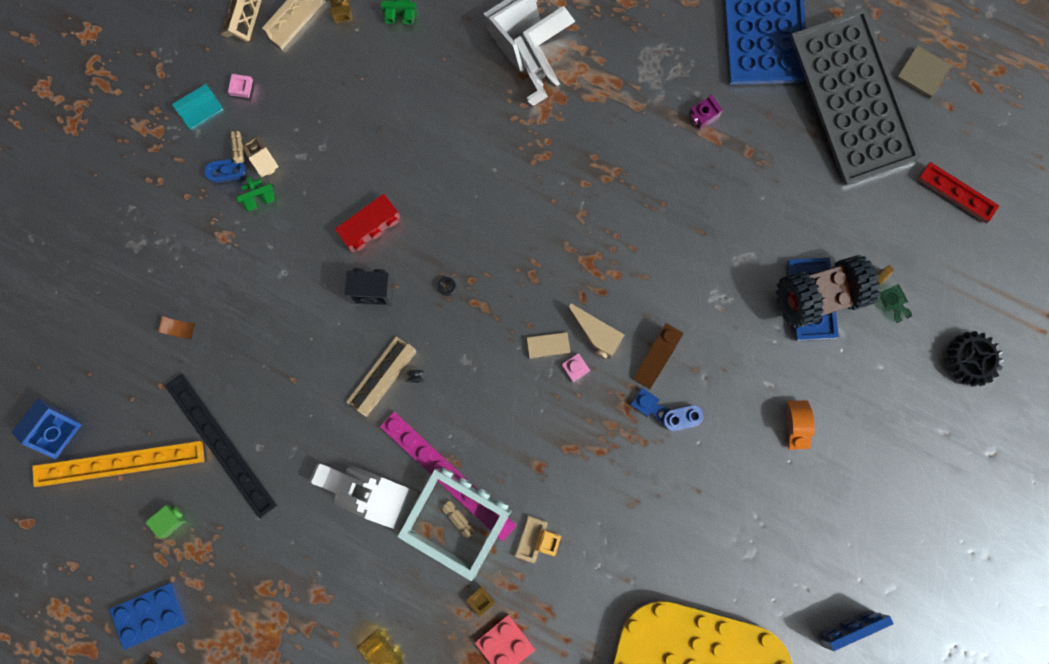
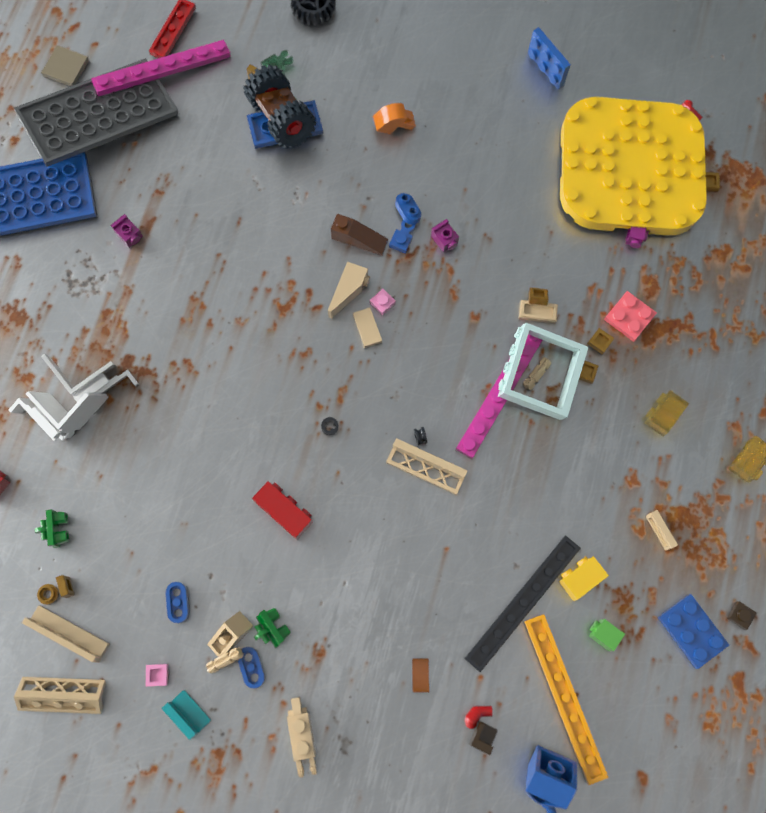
camera: 105 degrees left, 5 degrees down
white piece [309,463,417,531] -> none
black brick [345,268,394,306] -> none
none -> dark pink plate [91,39,231,97]
none -> blue plate [166,582,189,623]
none -> tan hinge [287,697,317,778]
none -> magenta brick [431,219,459,252]
none -> red arm [465,706,493,729]
none -> dark brown panel [469,721,498,755]
none -> yellow brick [558,556,609,601]
none -> pearl gold tile [579,361,599,384]
none -> tan tile [646,510,678,551]

